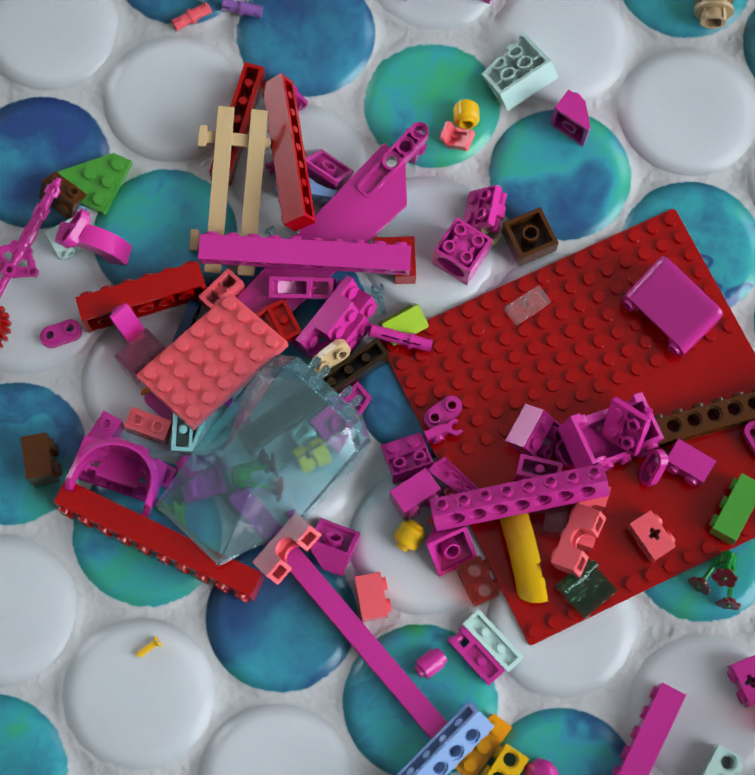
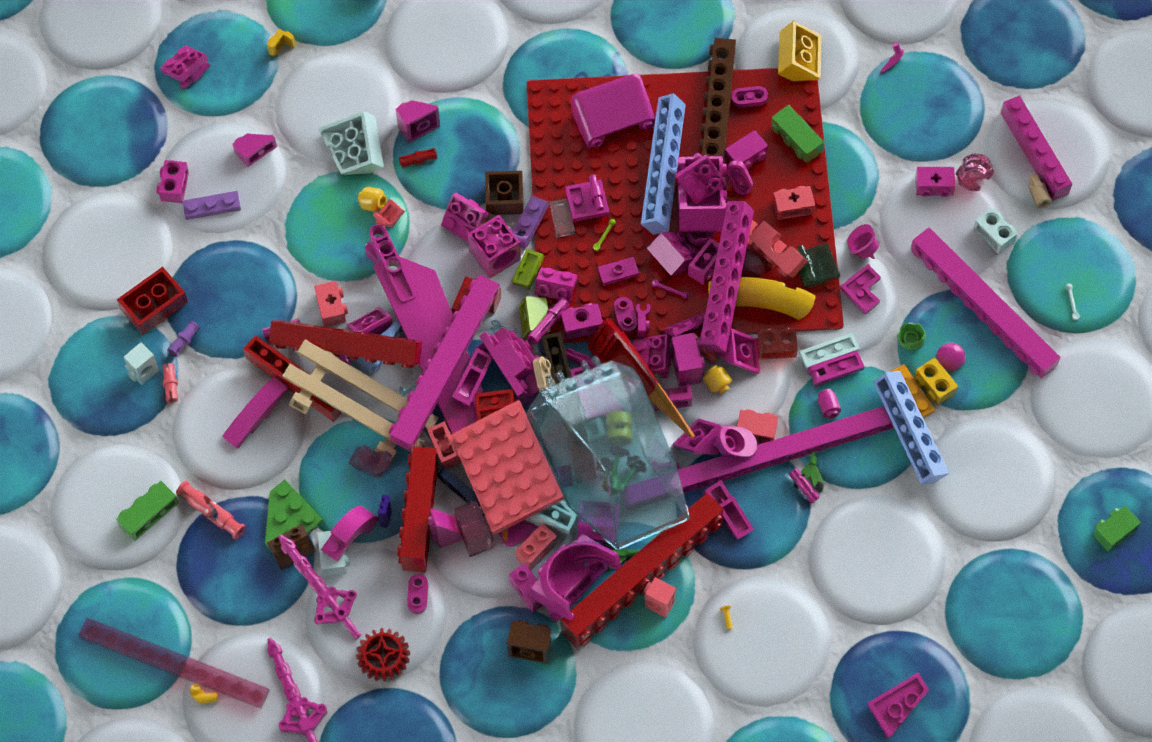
camera: 65 degrees left, 10 degrees down
dark pink plate [59,209,91,249] -> none
coral arch [252,513,321,585] -> none
dark red plant [688,551,741,610] -> none
none -> bright green brick [116,481,179,542]
none -> coral piece [176,480,246,540]
none -> dark pink slope [222,376,289,448]
none -> coral brick [314,281,348,327]
none -> brick [348,445,392,478]
none -> dark purple tile [377,495,392,528]
none -> red pin [399,148,437,168]
none -> lime plate [511,249,545,290]
none -> medium lavender plate [512,196,549,248]
none -> dark pink bracket [534,267,578,302]
none -> dark pink brick [561,303,603,340]
none -> dark pink plate [565,175,609,222]
none -> dark pink axle [565,348,600,371]
none -> red plate [587,318,695,437]
none -> lime hinge [593,219,616,252]
none -> dark pink plate [598,257,639,286]
none -> light blue brick [641,93,686,235]
none -> coral brick [643,577,676,618]
none -> dark pink hinge [651,279,689,299]
none -> dark pink hinge [653,383,693,411]
none -> dark pink slope [702,480,754,540]
none -> dark pink piece [713,426,757,457]
none -> dark pink axle [789,468,819,503]
none -> bright green piece [794,452,824,492]
none -> dark pink plate [840,264,881,315]
none -> dark pink piece [847,224,879,259]
none -> bright green hair [897,322,926,351]

